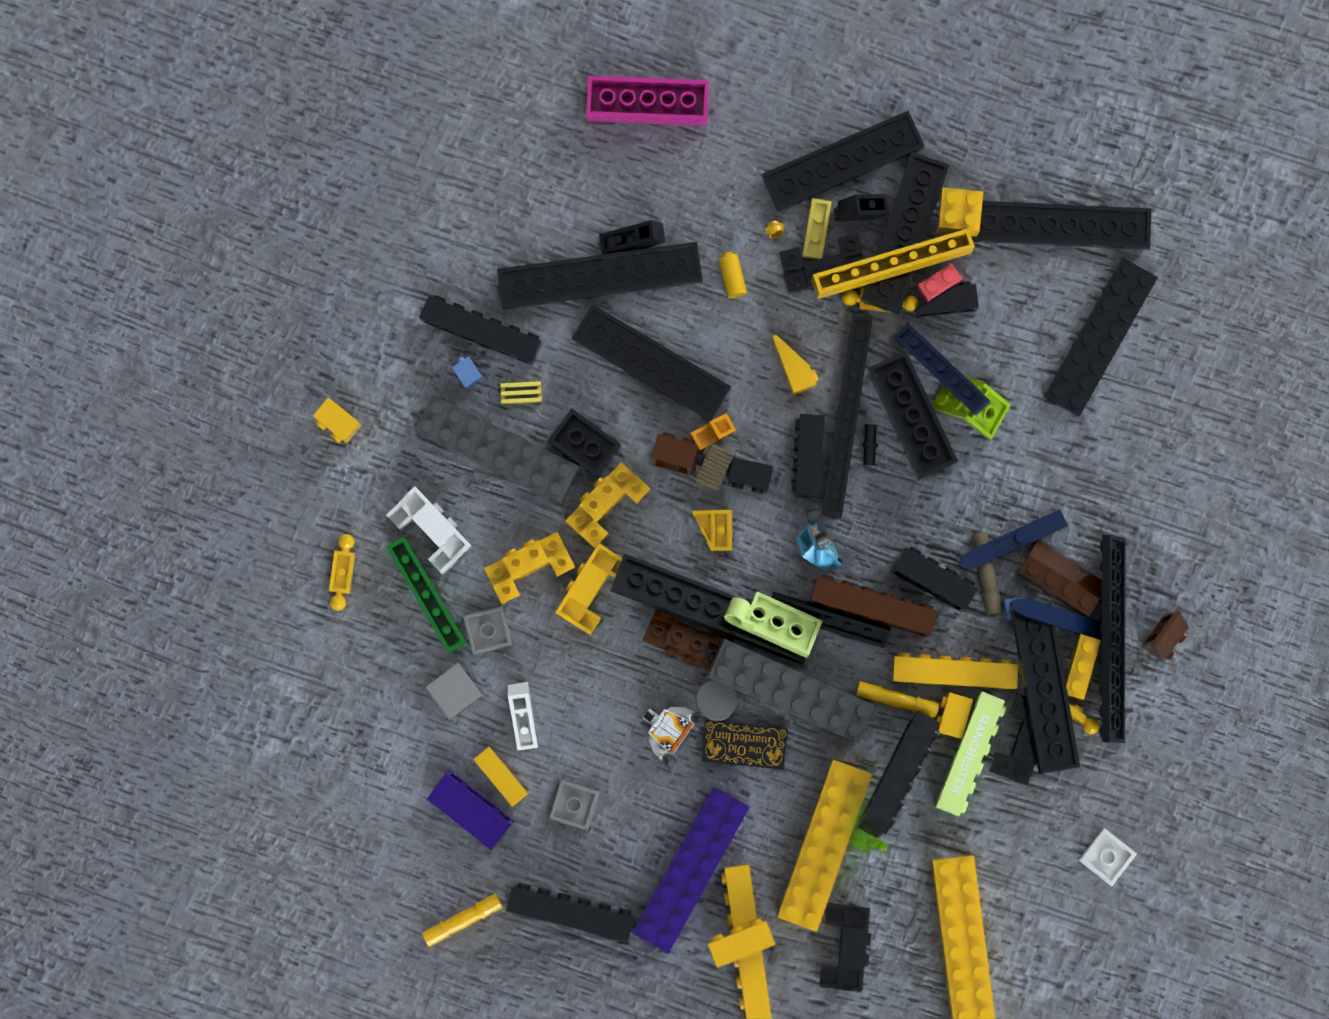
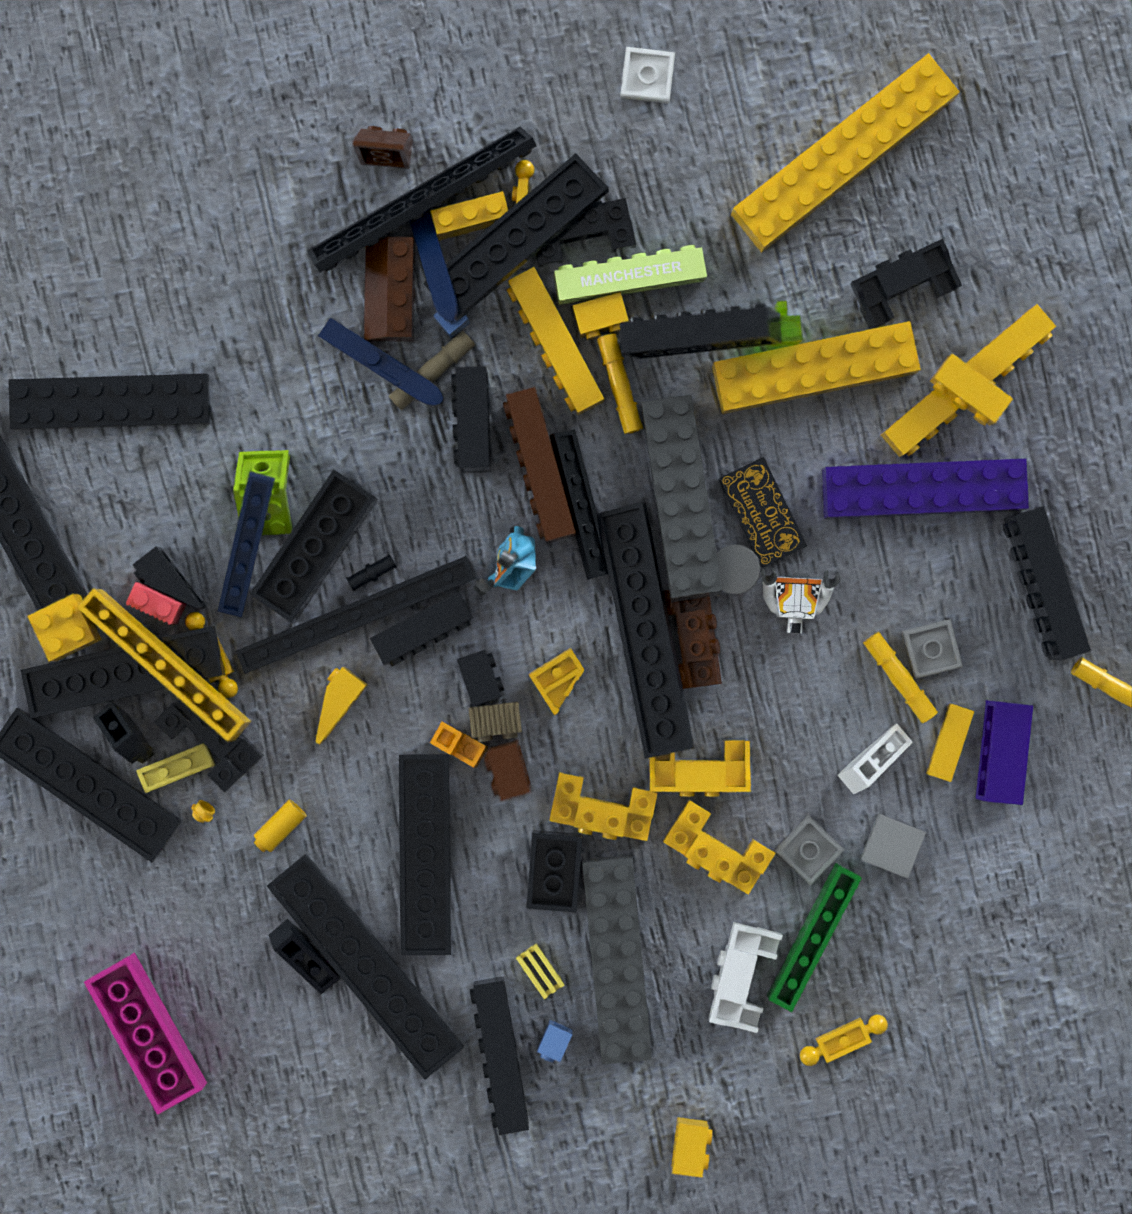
camera: 125 degrees left, 5 degrees up
yellowish green hinge [724,591,822,658] -> none
none -> yellow piece [863,631,938,724]

